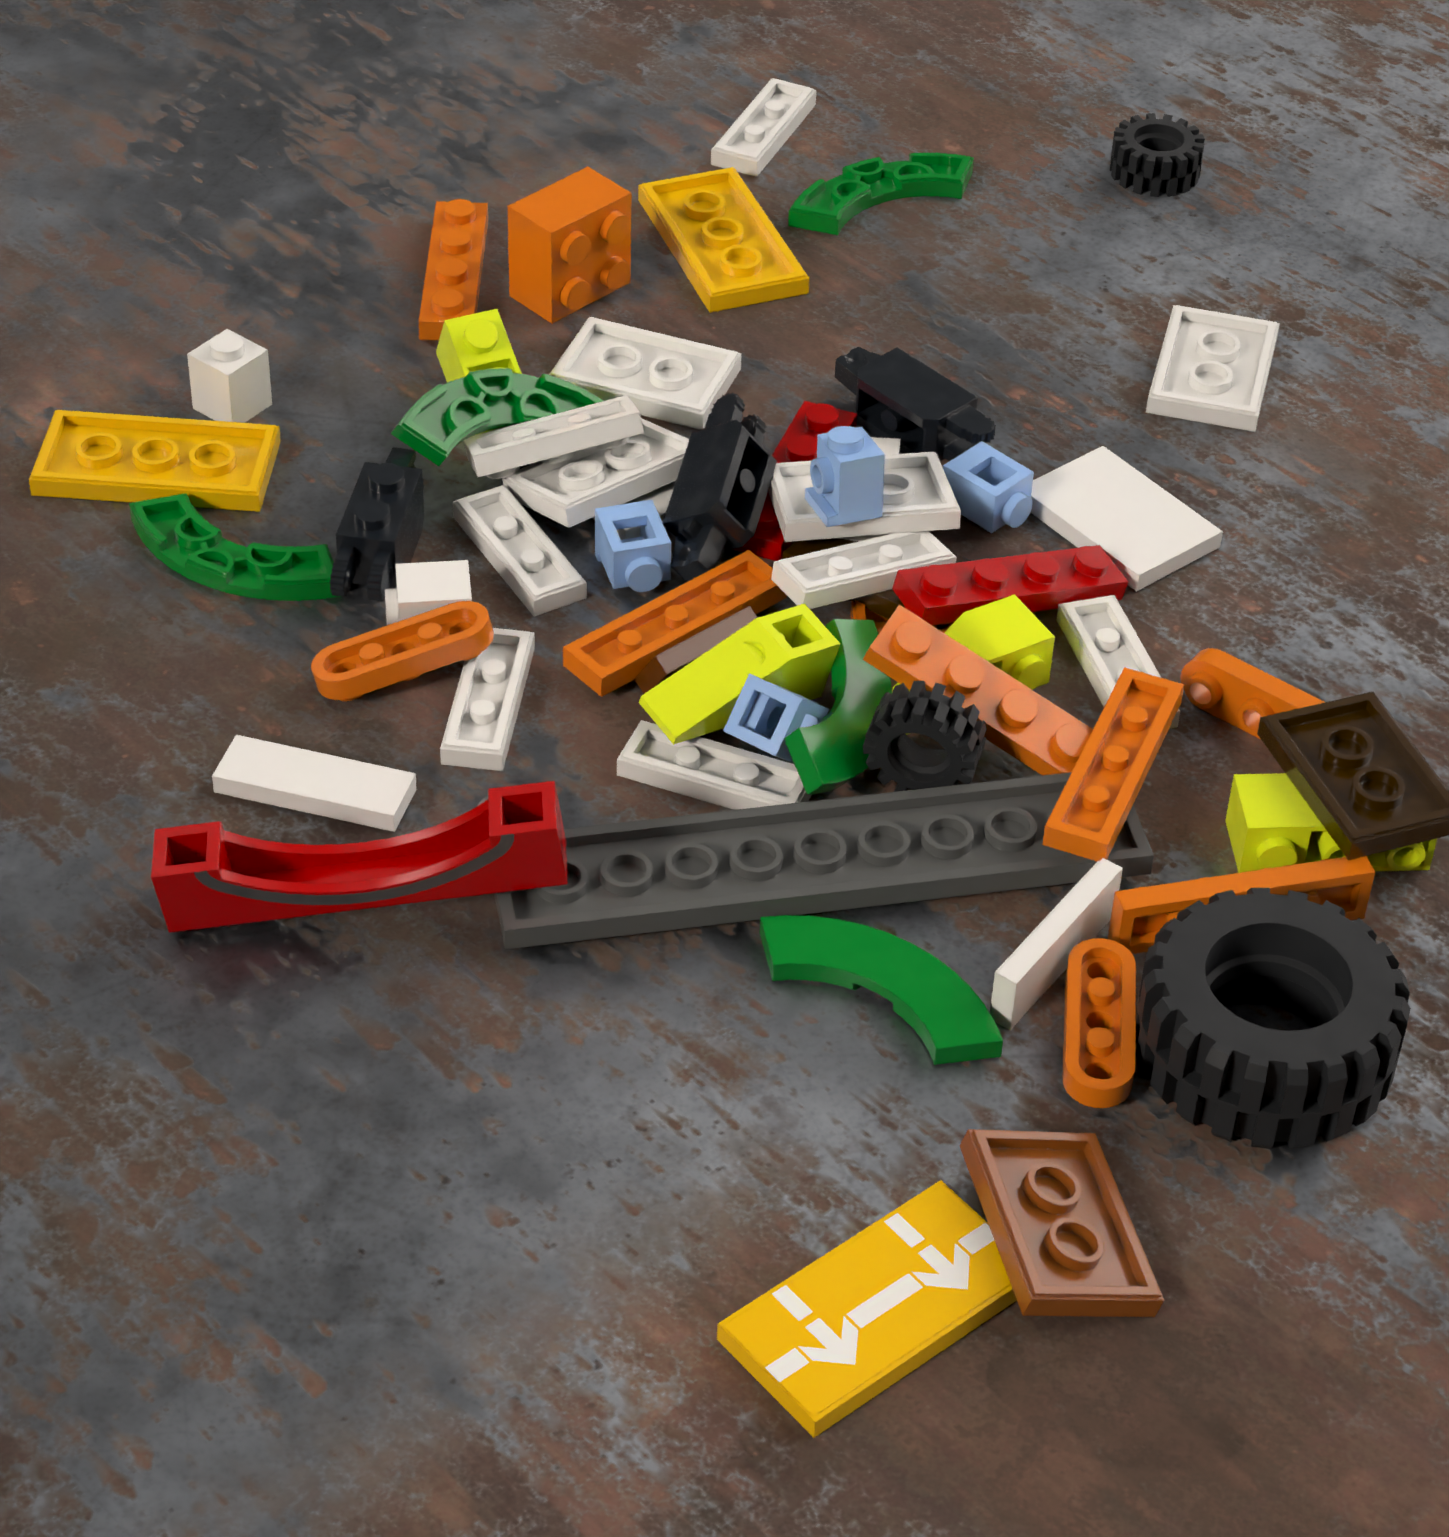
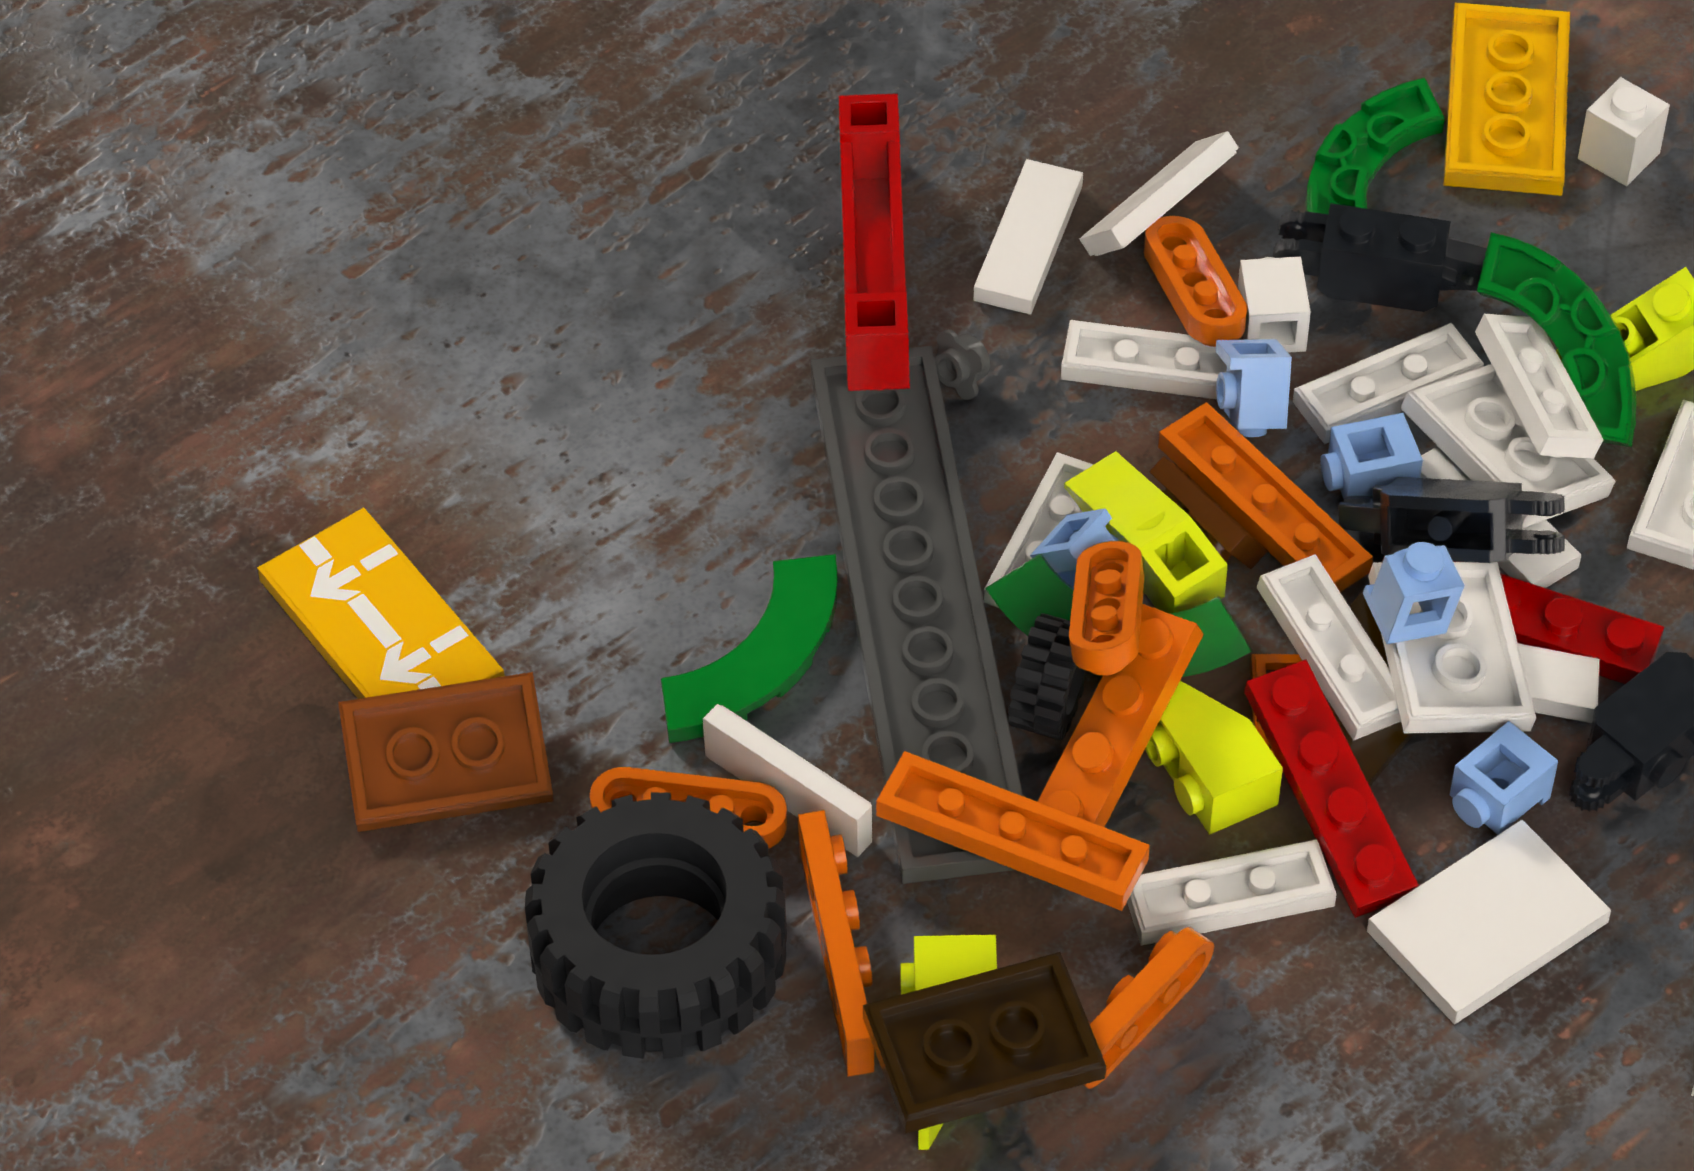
camera: 95 degrees right, 10 degrees up
none -> orange plate [1069,541,1145,676]
none -> white tile [1079,131,1239,256]
none -> light blue brick [1216,339,1292,437]

